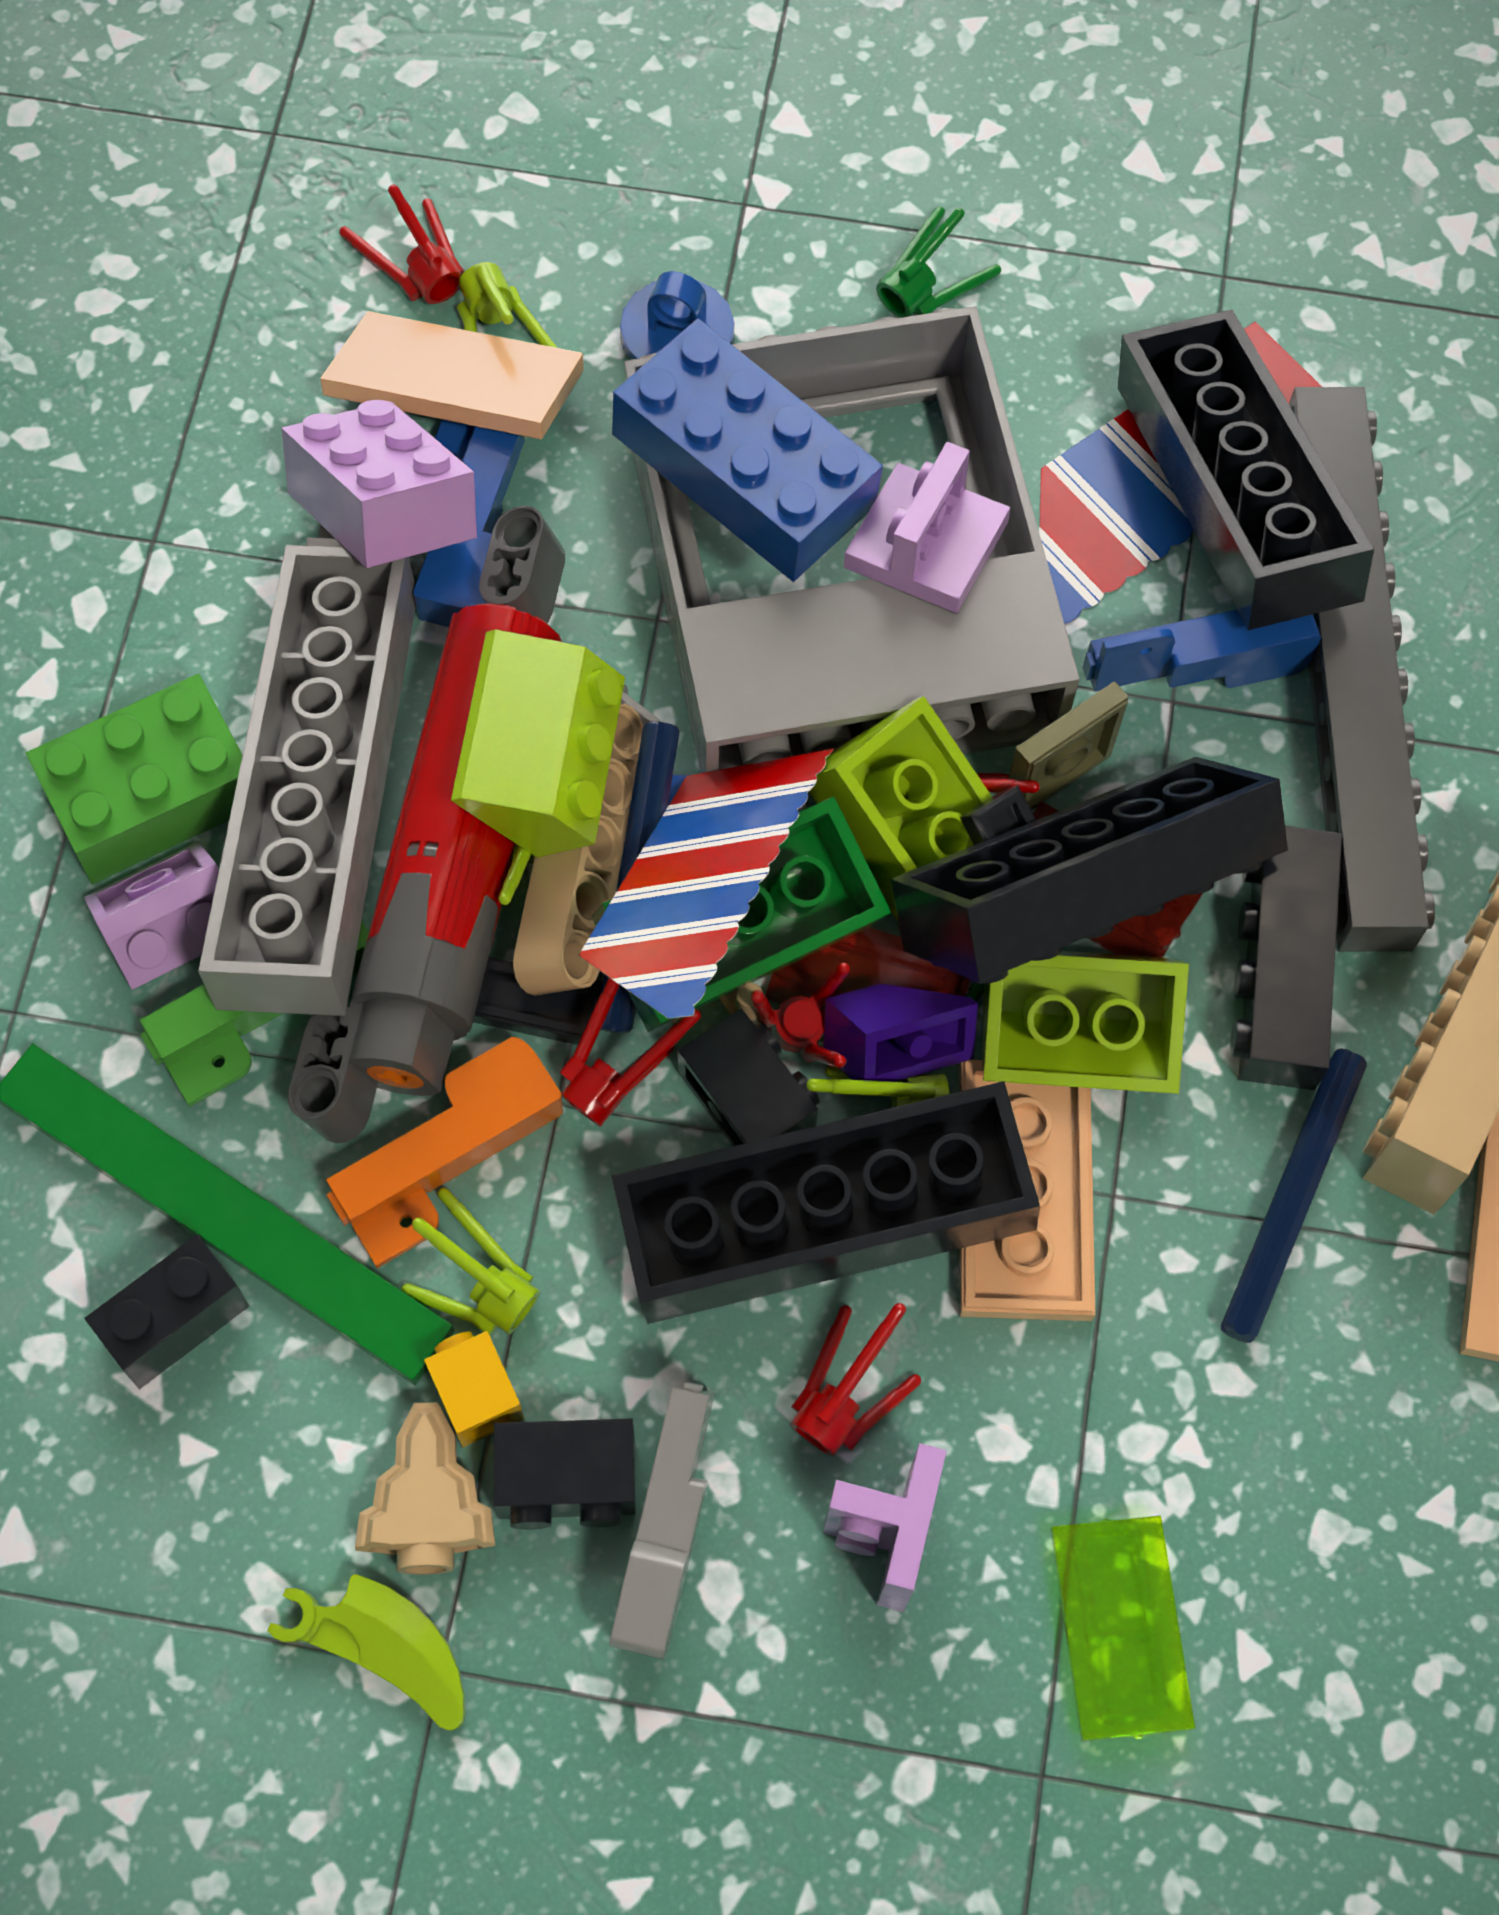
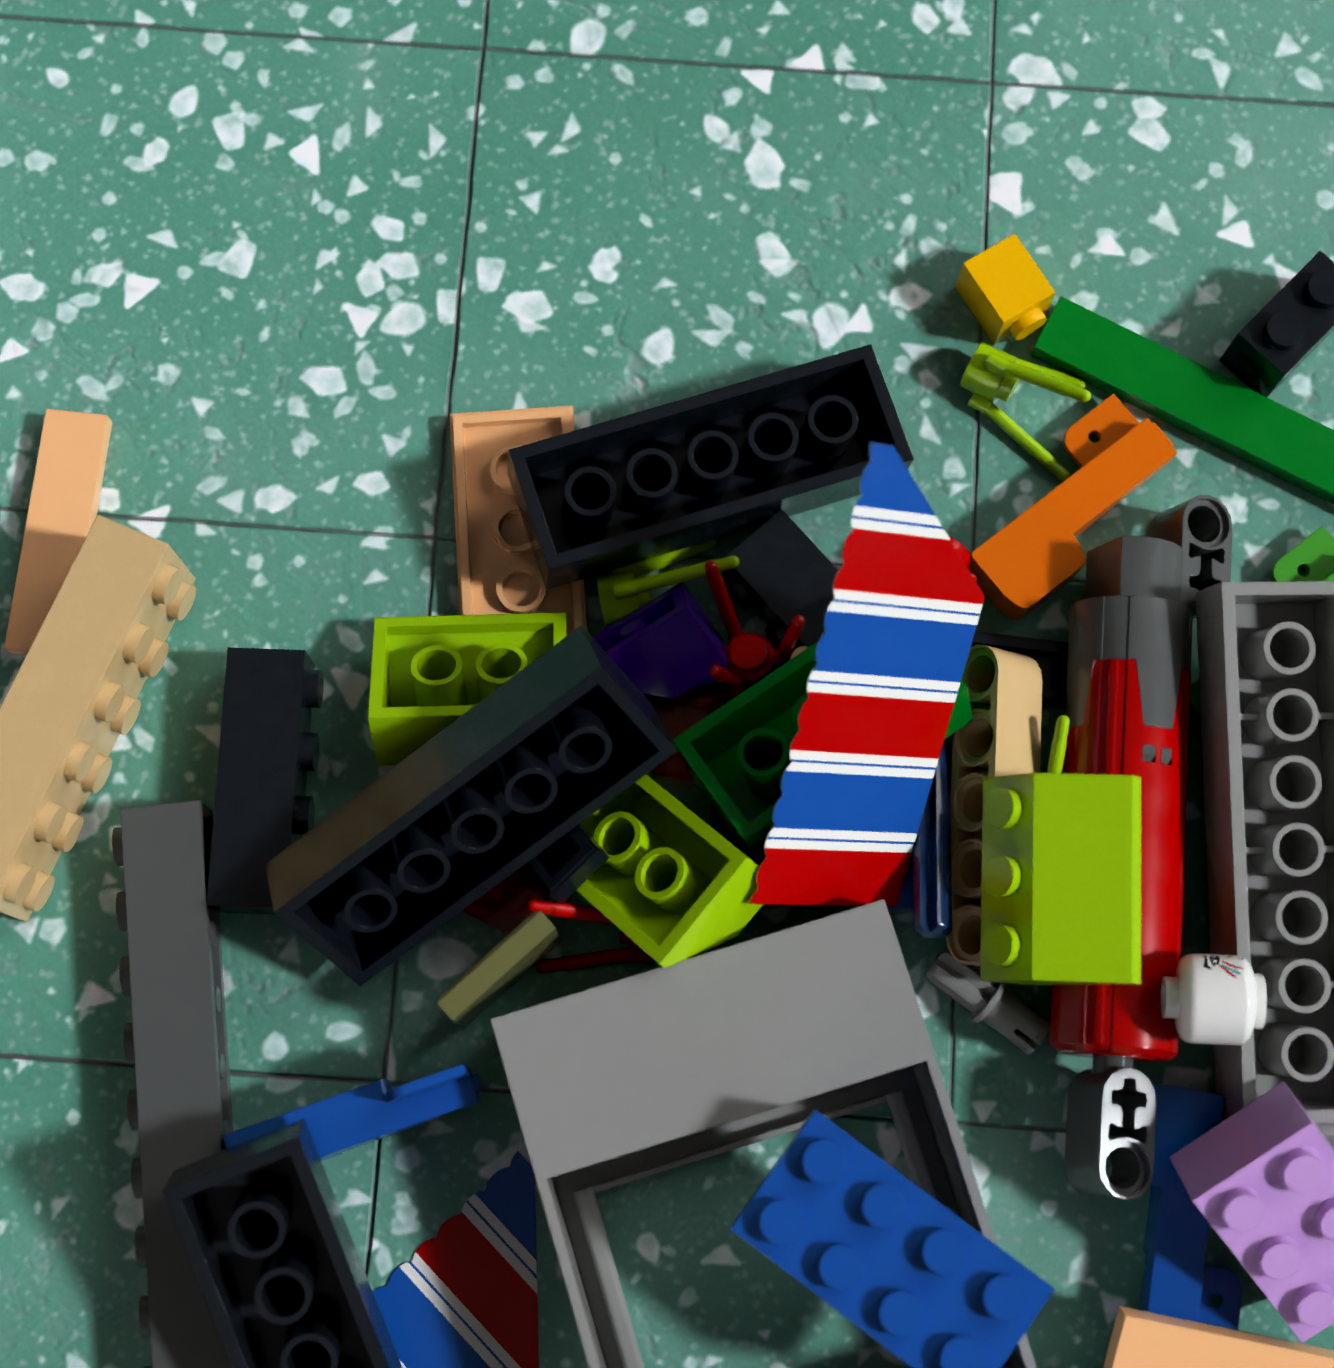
camera: 175 degrees right, 10 degrees up
lime piece [267,1574,466,1731] -> none
tan rock [355,1402,496,1575] -> none
black brick [494,1418,636,1530] -> none
light grey piece [609,1382,715,1660] -> none
red plant [790,1303,922,1457] -> none
lavender bracket [823,1443,947,1612] -> none
lavender bracket [844,442,1011,614] -> none
clear neon green piece [1050,1515,1195,1742] -> none
dark blue axle [1221,1048,1367,1343] -> none
none -> white head [1161,953,1267,1046]

